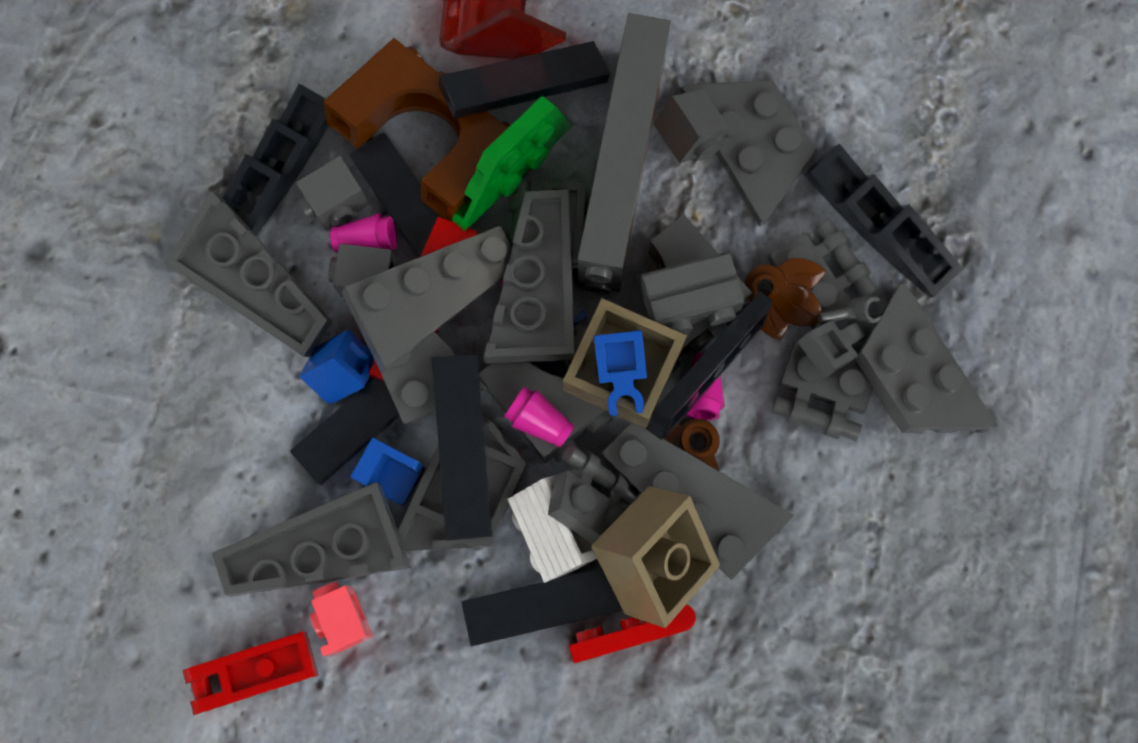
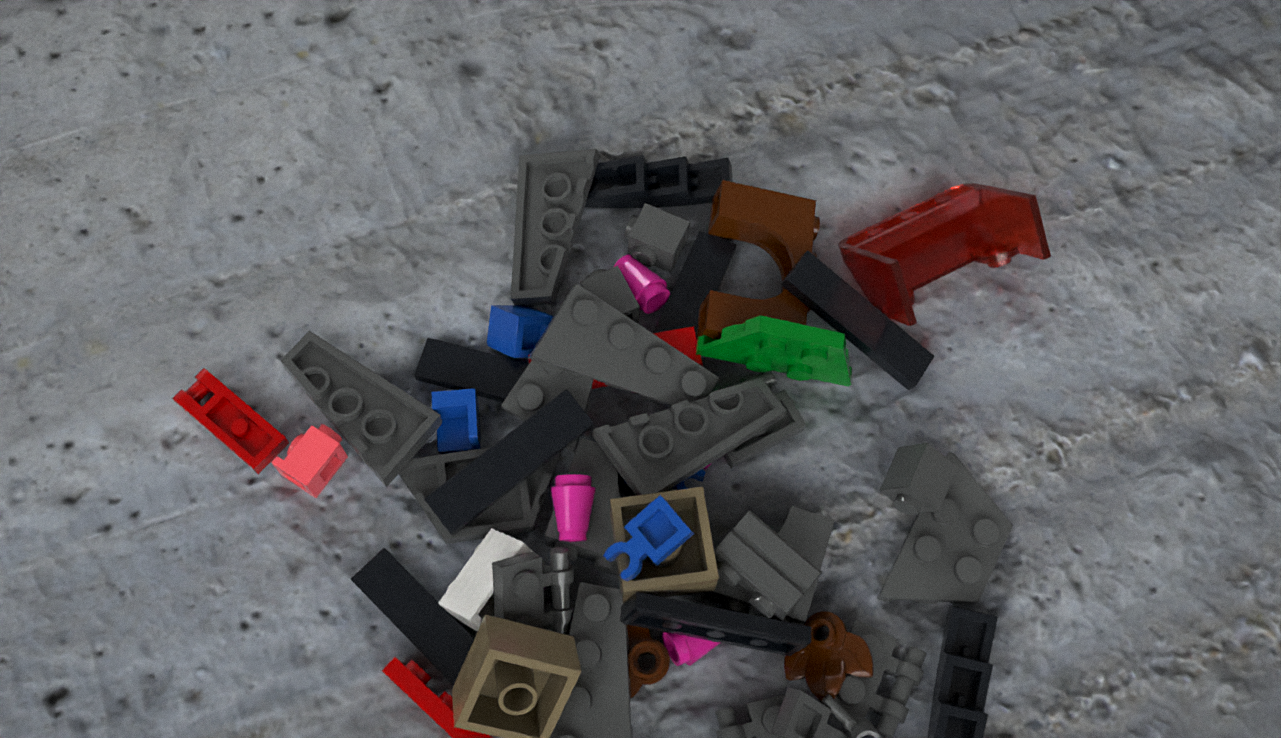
camera: 50 degrees right, 10 degrees down
dark grey brick [578,13,671,295] -> none

